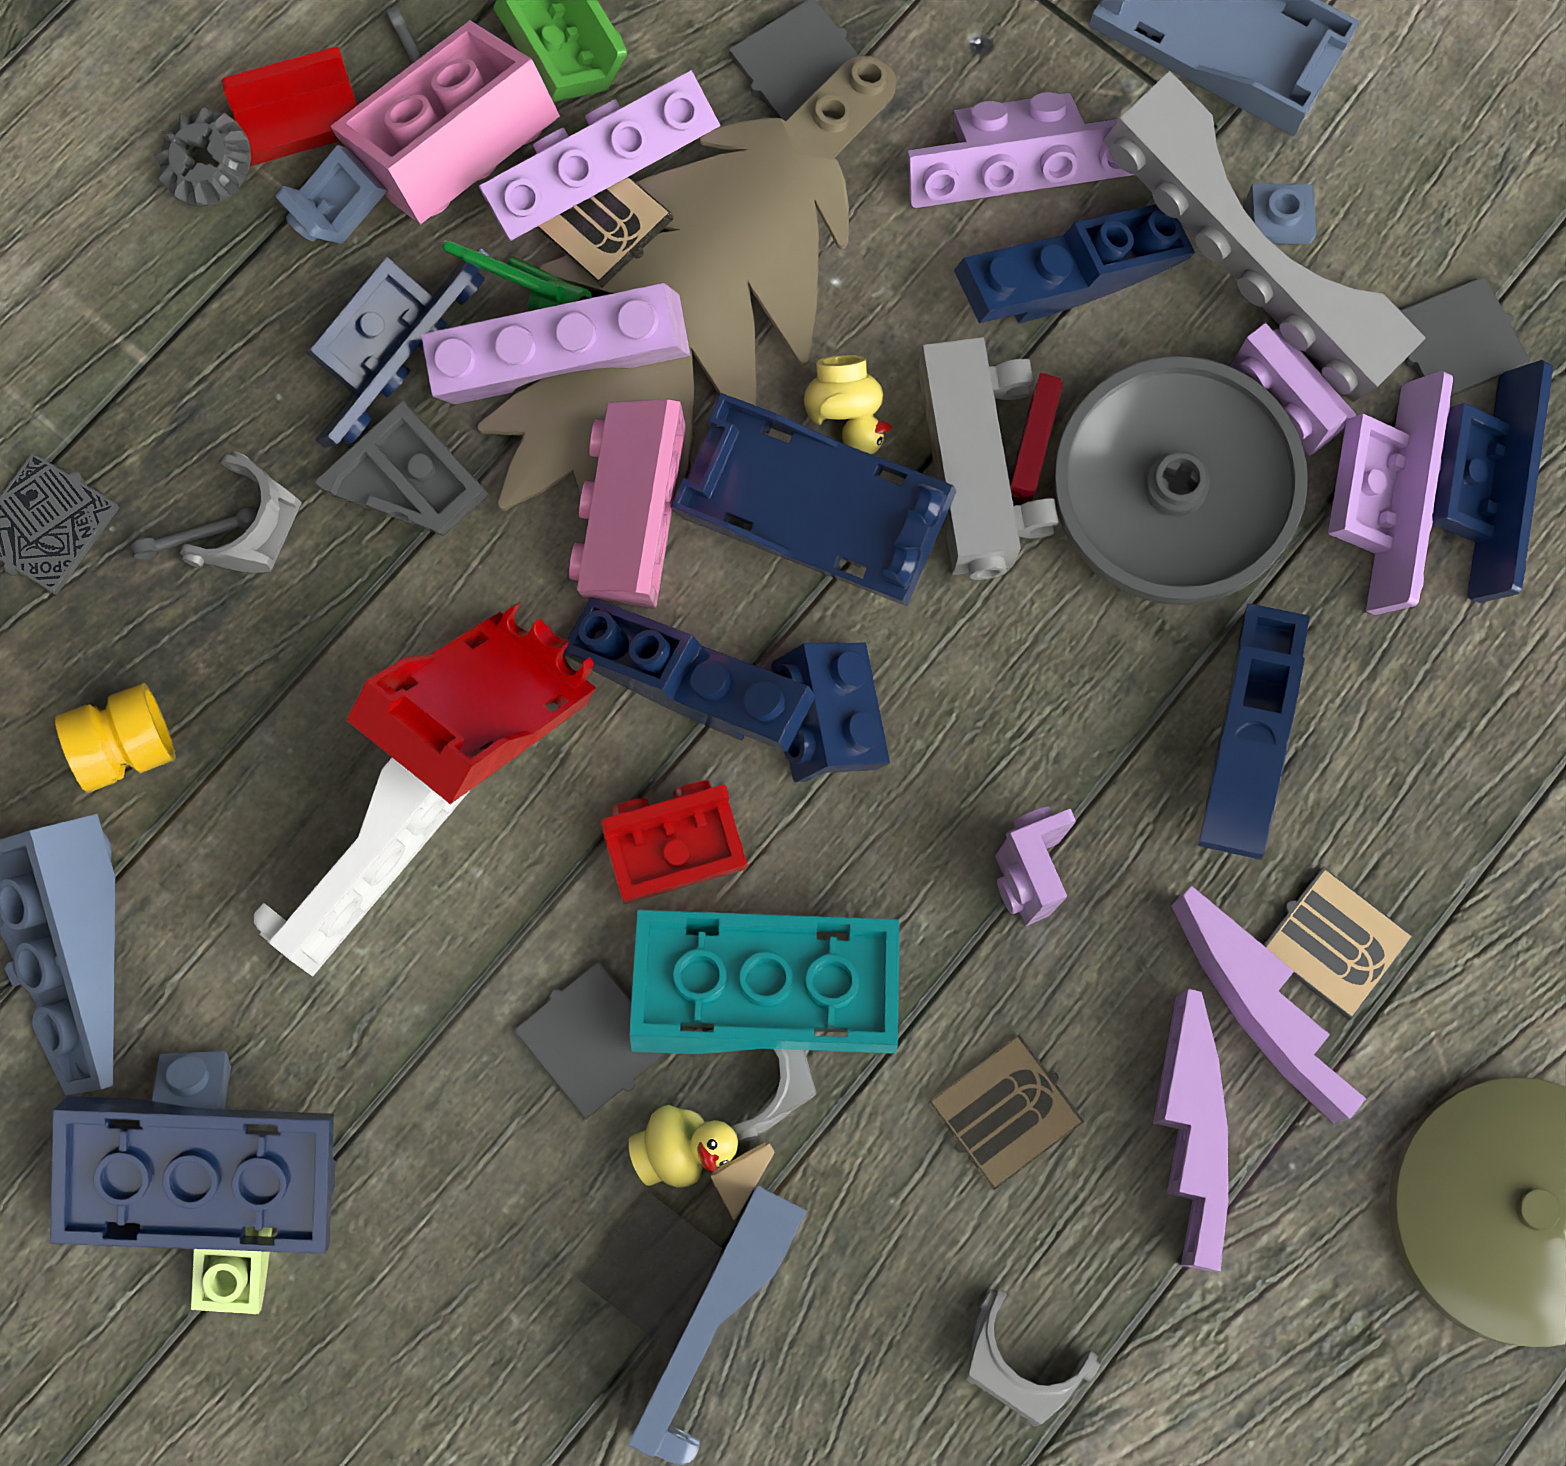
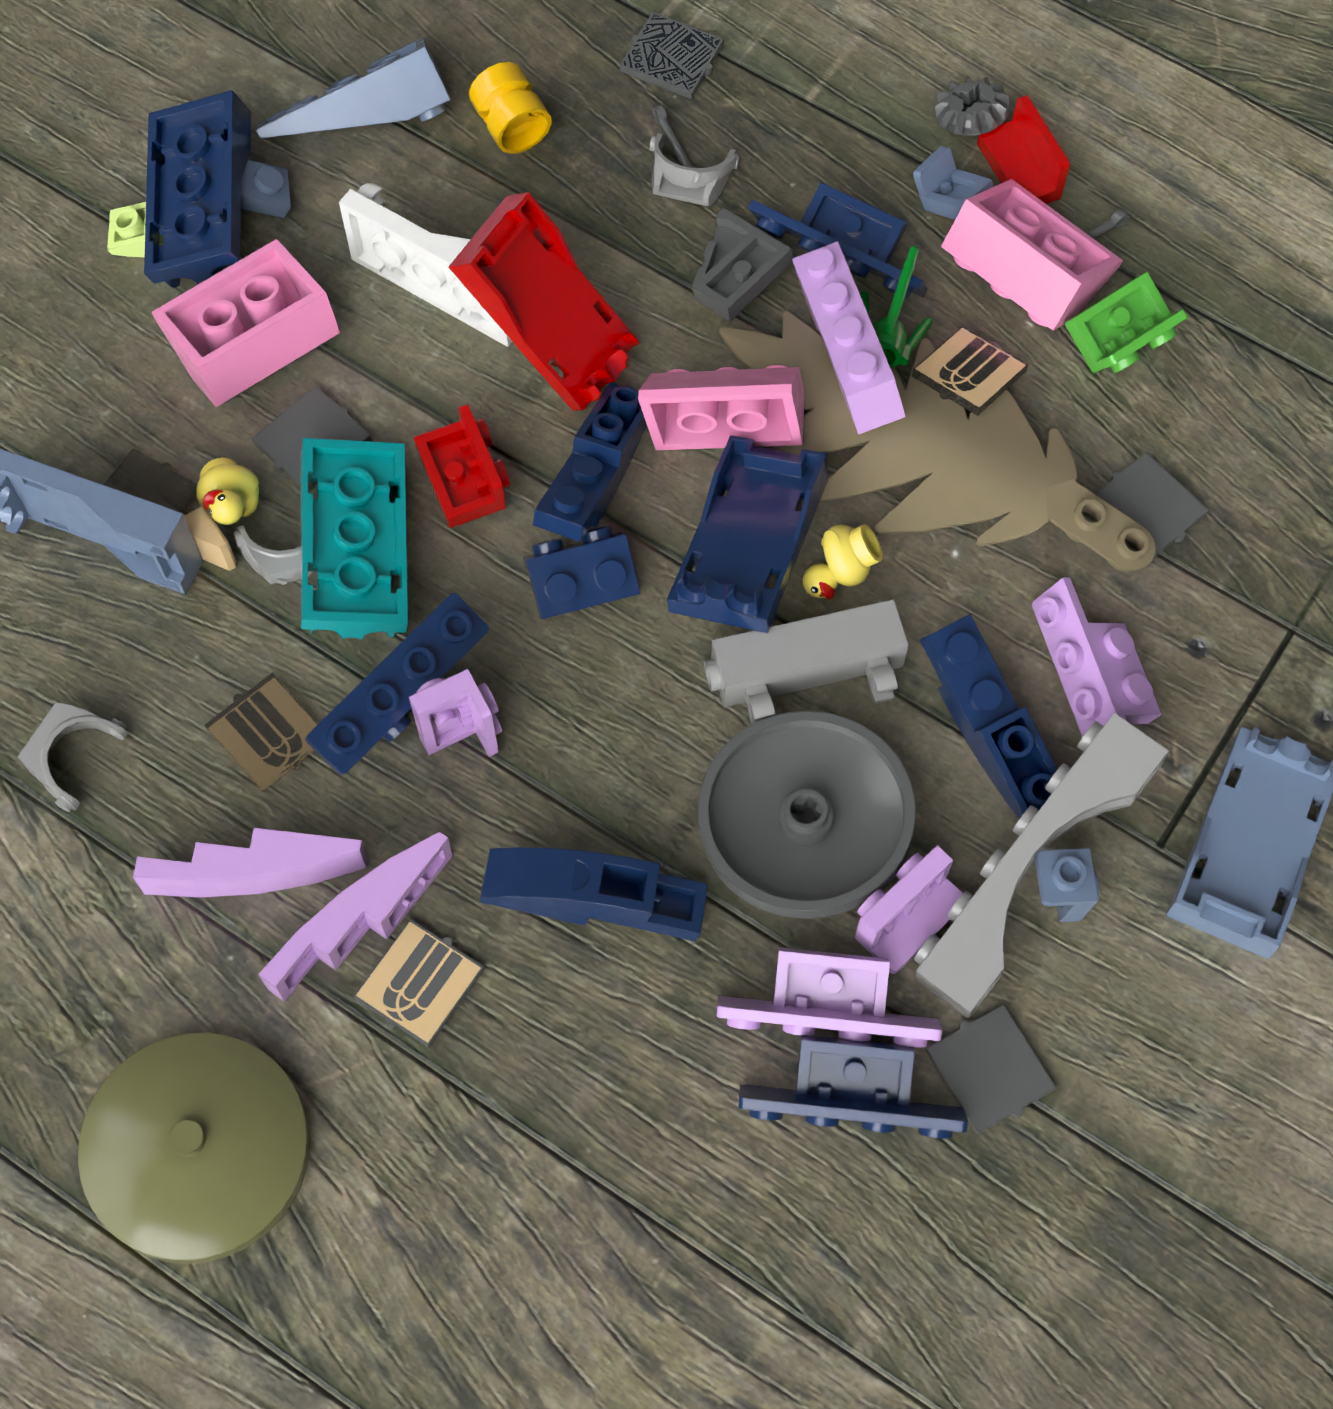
camera: 90 degrees right, 10 degrees down
lavender bracket [479,70,720,242] -> none
dark red tile [1010,372,1063,506] -> none
none -> bright pink slope [152,239,340,407]
none -> dark blue bracket [305,593,489,775]

